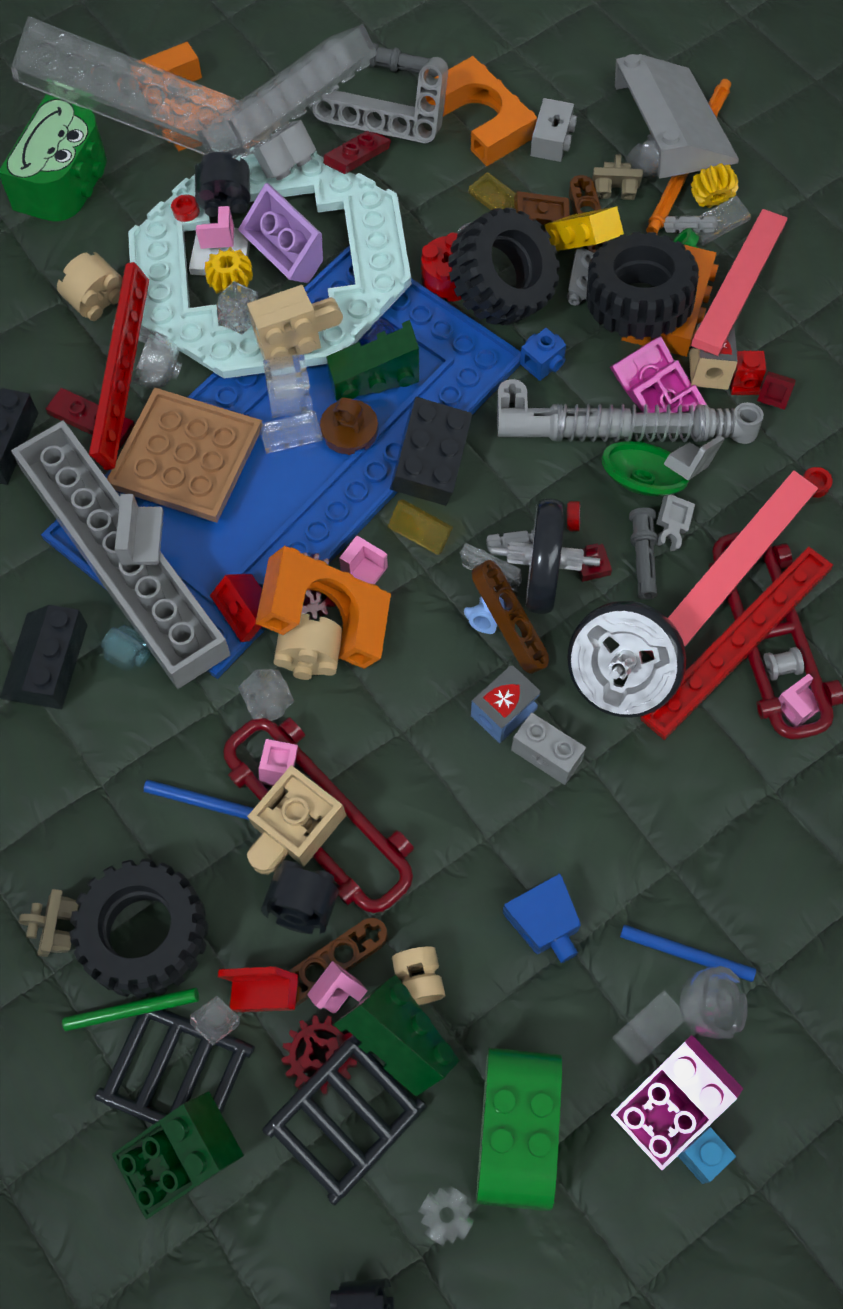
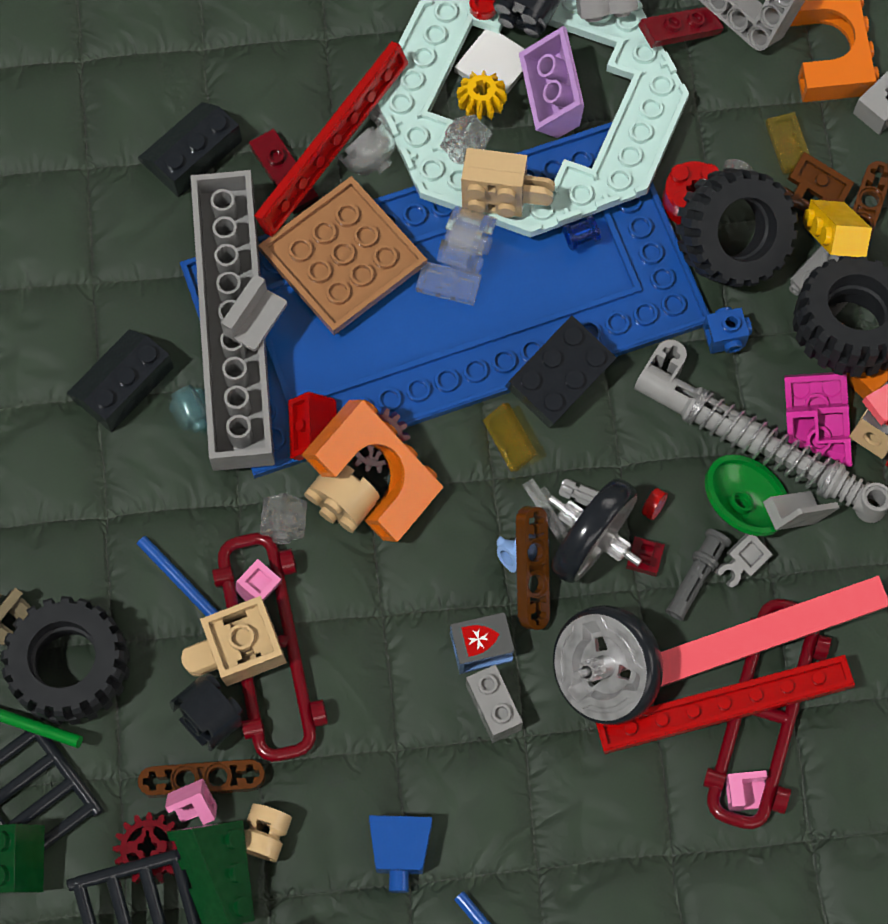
camera: 30 degrees right, 5 degrees up
tan brick [57,252,123,321] -> none
clear plate [190,996,240,1045] -> none
bright pink panel [196,206,234,249] -> none
red panel [218,967,298,1012] -> none
reddish brown tile [320,398,379,455] -> none
dark green wedge [326,320,419,401] -> none
bright pink panel [339,536,388,584] -> none
light grey bush [763,647,804,680] -> none

